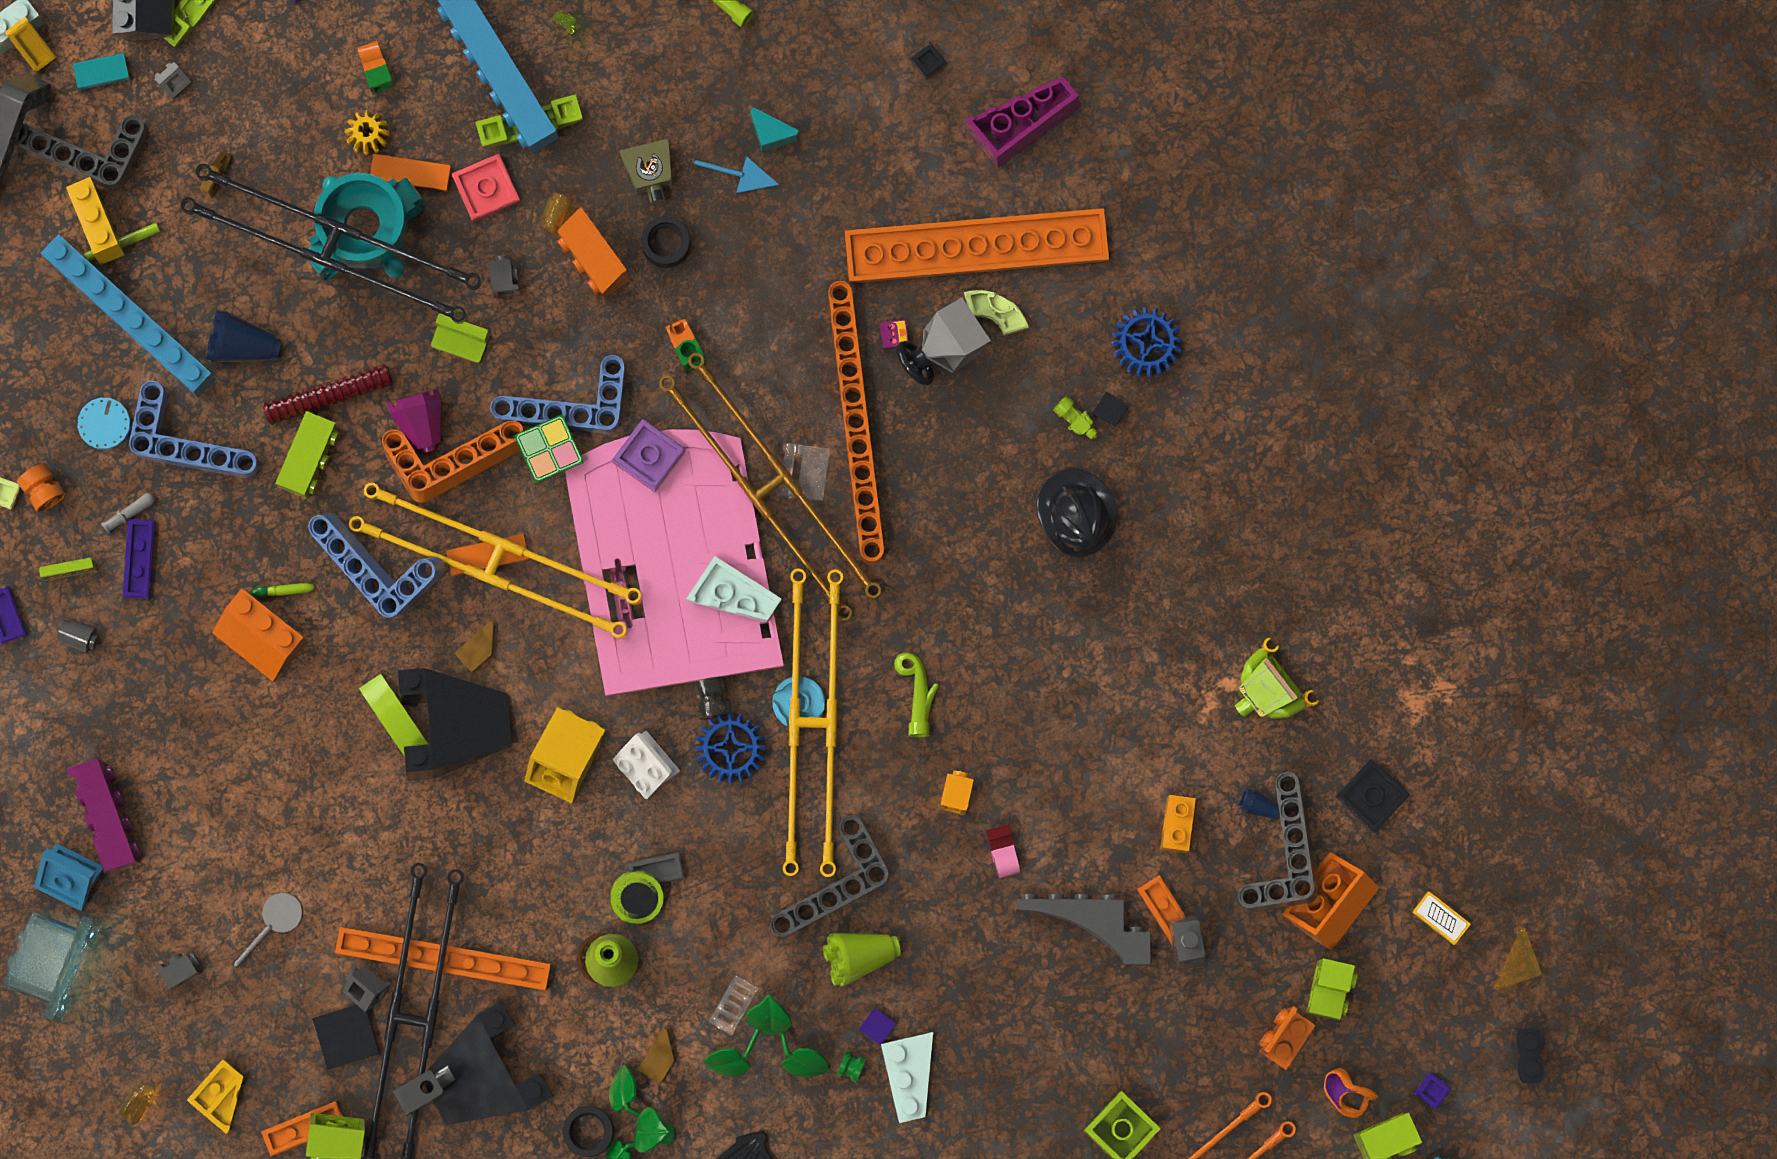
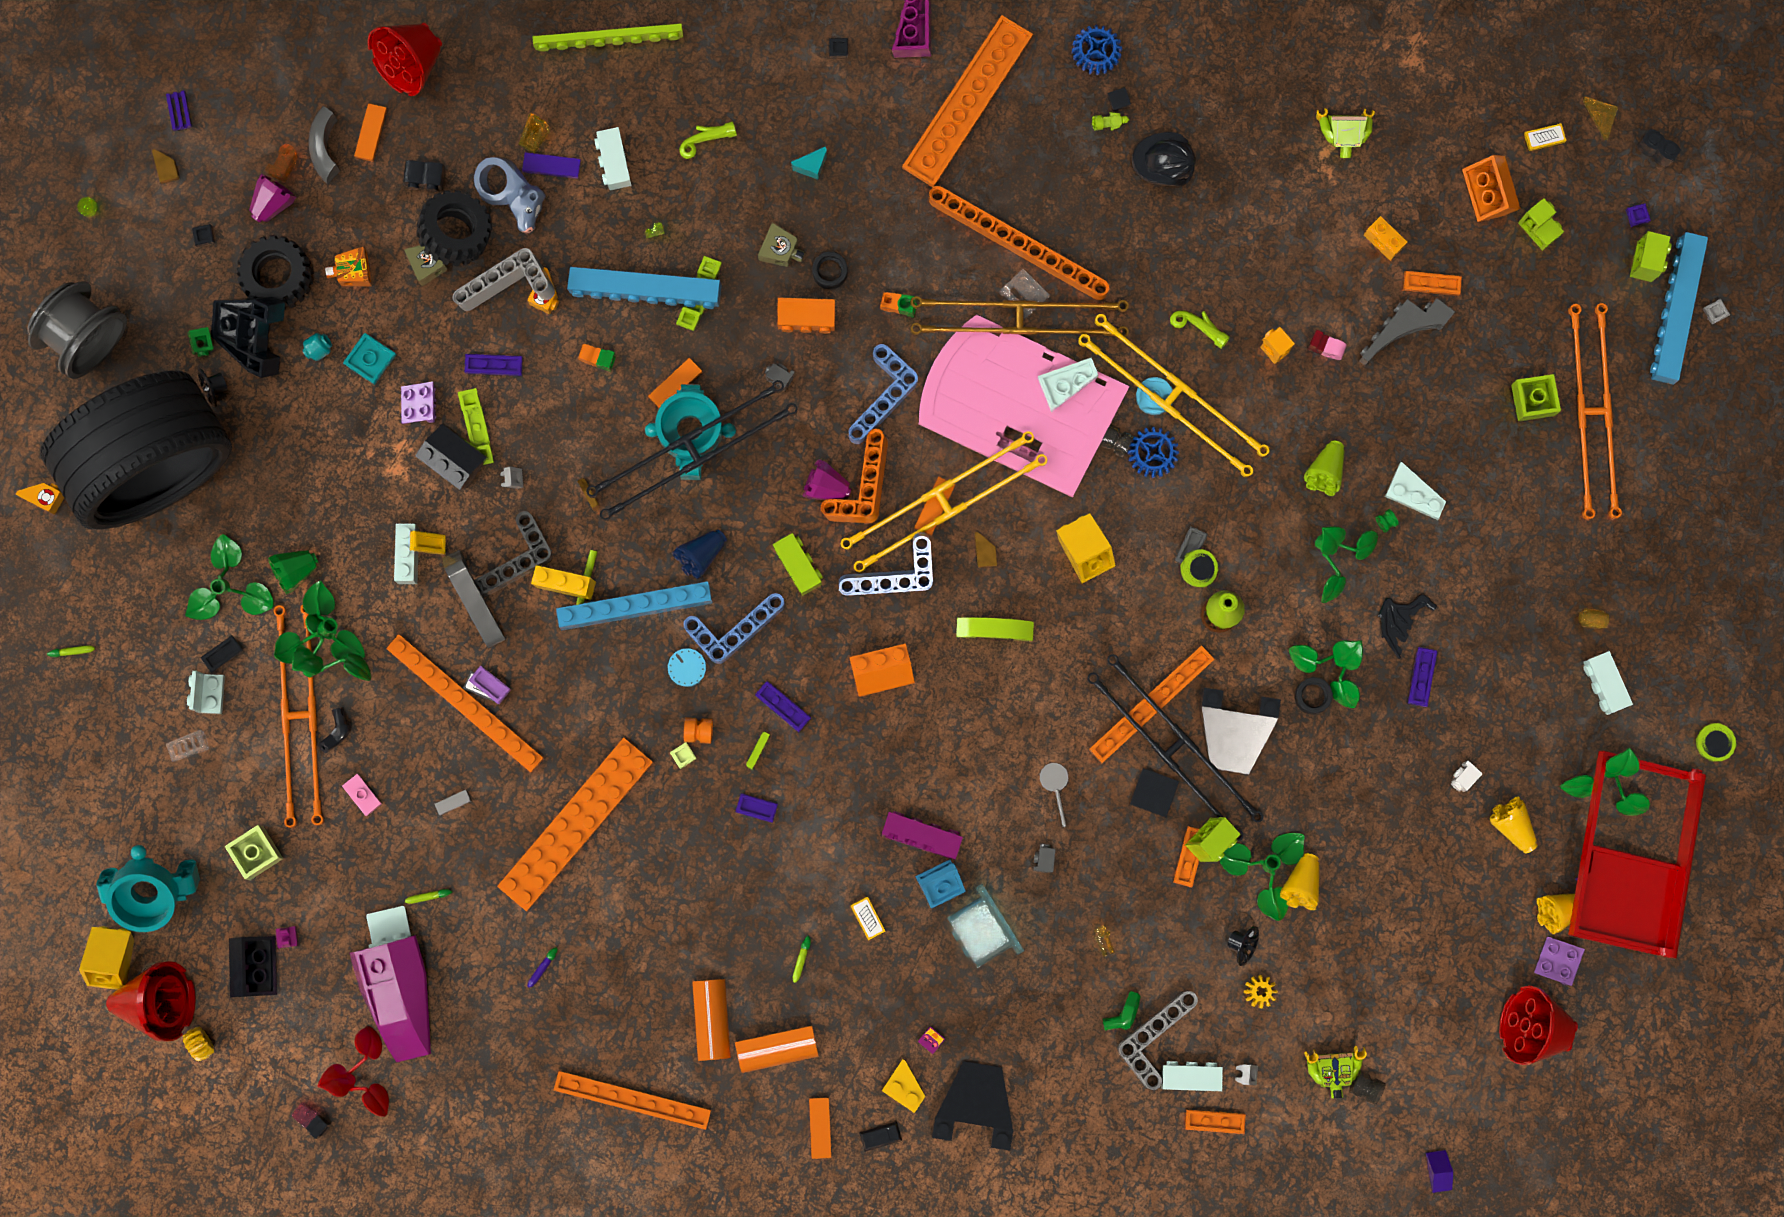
camera: 50 degrees left, 0 degrees up
dark grey brick [57,619,100,653] -> none
teal tile [73,53,130,91] -> none
light grey piece [101,493,155,534] -> none
yellow wing [187,1059,243,1134] -> none
lime piece [250,583,315,598] -> none
dark red piece [263,364,393,425] -> none
dark grey brick [342,965,391,1012] -> none
yellow gear [345,110,390,155] -> none
dark grey torso [393,1066,455,1116] -> none
black wedge [398,668,512,781] -> none
lime panel [431,313,490,363] -> none
coral tile [452,154,520,222] -> none
tile [513,414,584,484] -> none
clear yellow brick [539,193,573,234] -> none
medium lavender tile [611,419,685,492] -> none
white bracket [613,731,680,799] -> none
pearl gold tile [638,1028,674,1084] -> none
dark azure piece [694,156,779,193] -> none
clear slope [709,975,759,1035] -> none
dark grey beam [770,815,889,938] -> none
dark purple tile [859,1008,896,1045] -> none
magenta tile [880,319,909,350] -> none
light grey piece [896,298,991,386] -> none
yellowish green tile [964,290,1029,336] -> none
dark grey torso [1168,915,1205,970] -> none
dark grey beam [1238,772,1319,912] -> none
dark blue cone [1238,789,1279,820] -> none
orange bracket [1259,1006,1316,1070] -> none
orange piece [1324,1068,1378,1118] -> none
black tile [1335,758,1410,834] -> none

